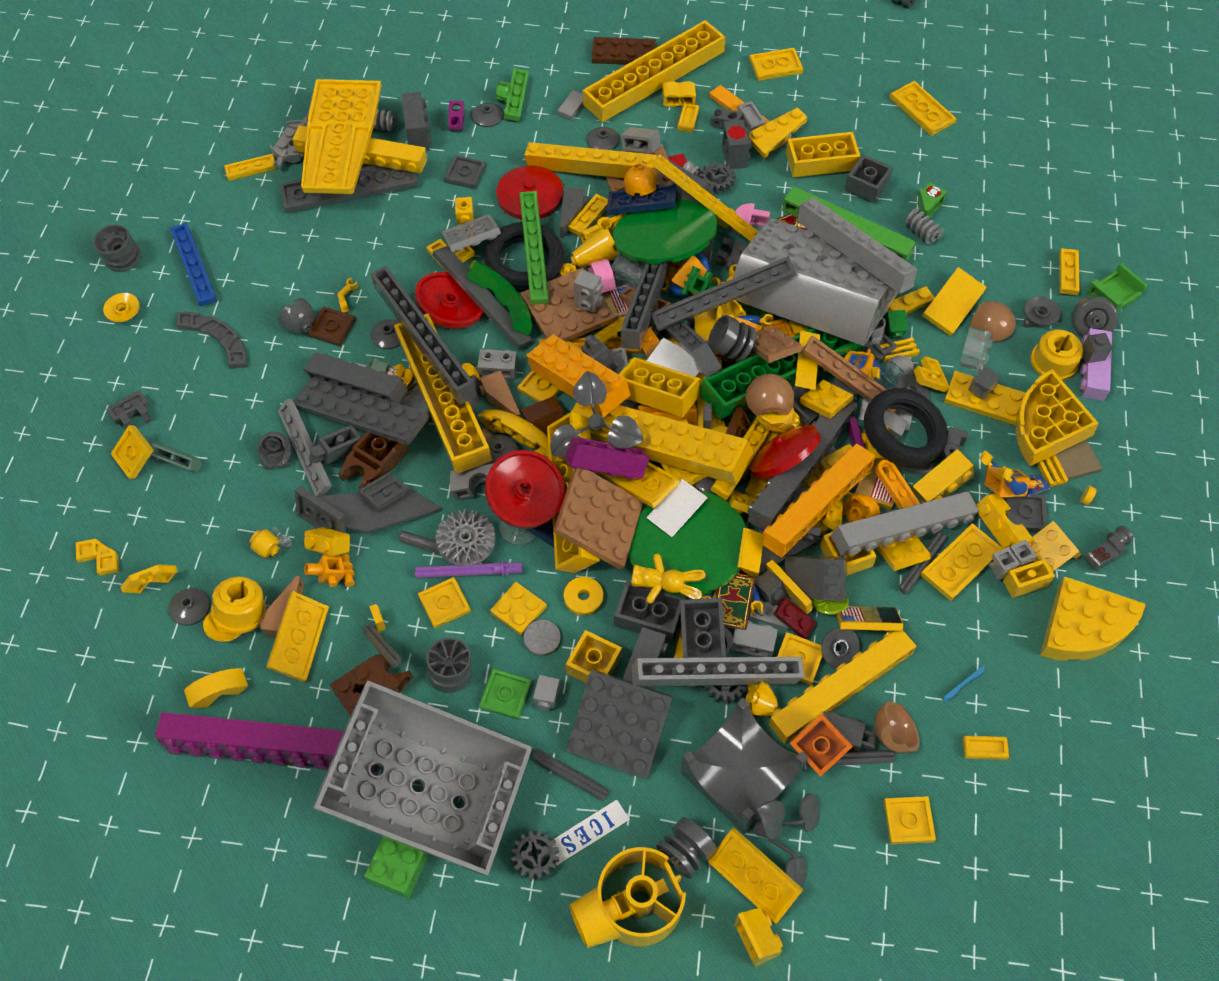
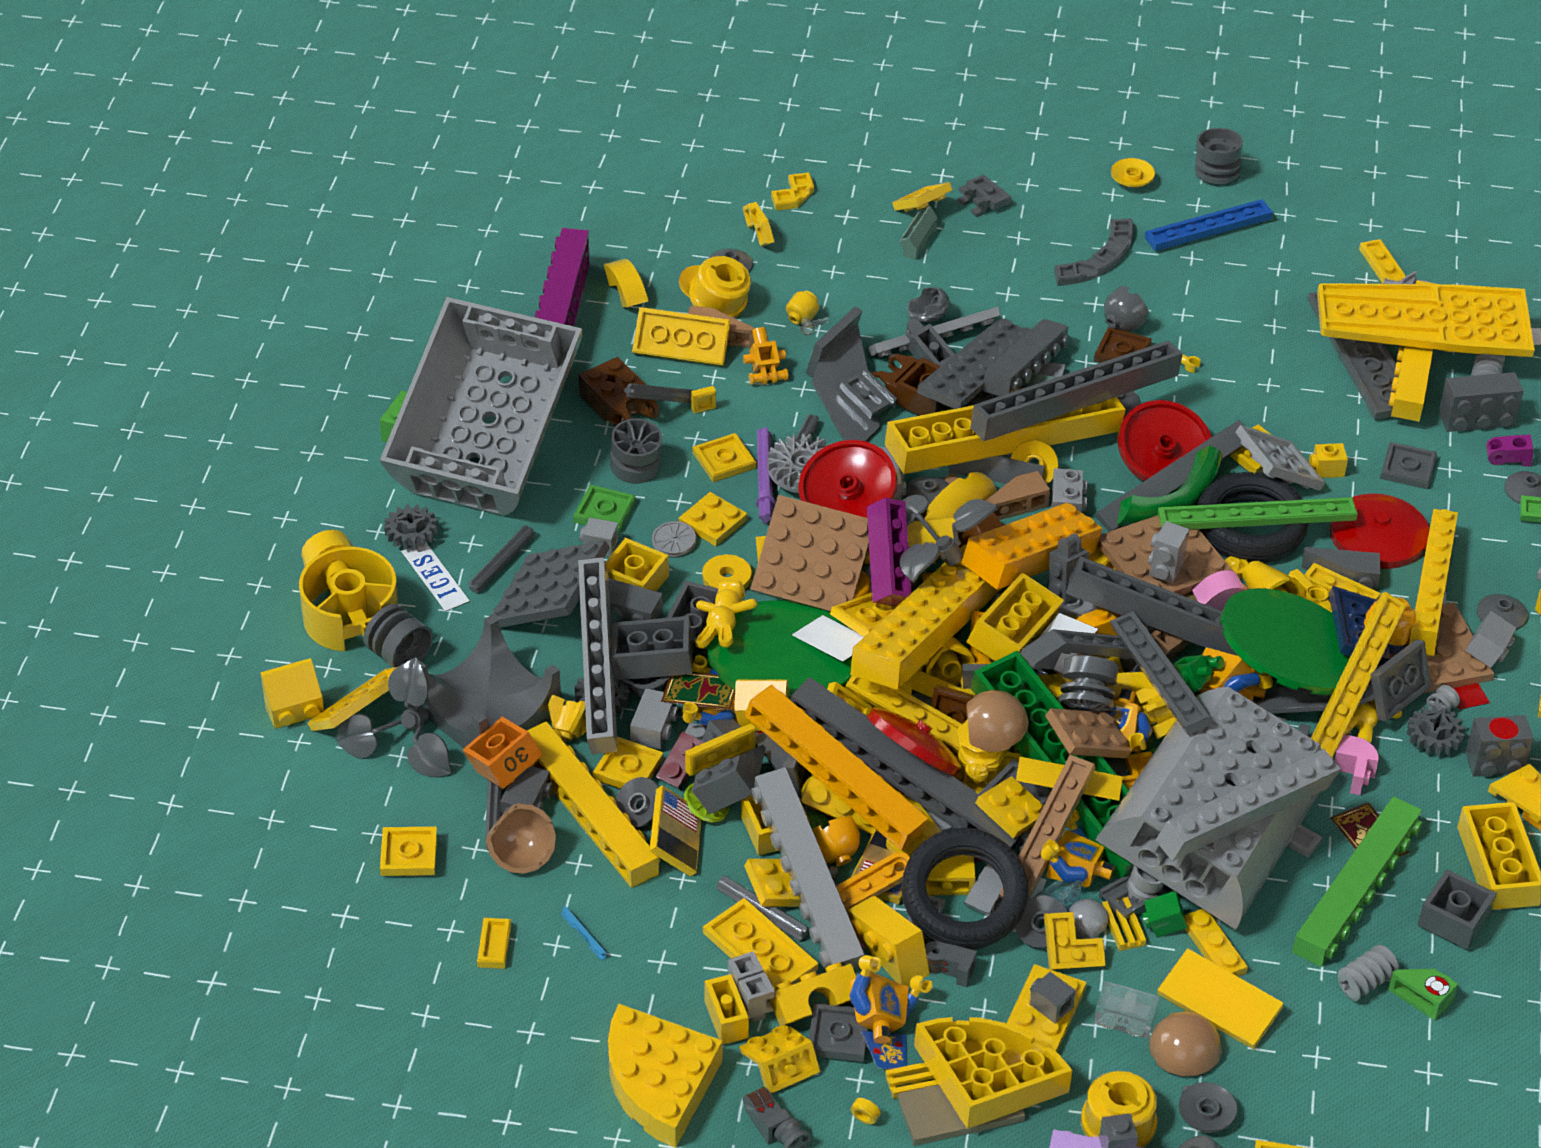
camera: 90 degrees right, 15 degrees down
yellow brick [304,527,350,557] -> none

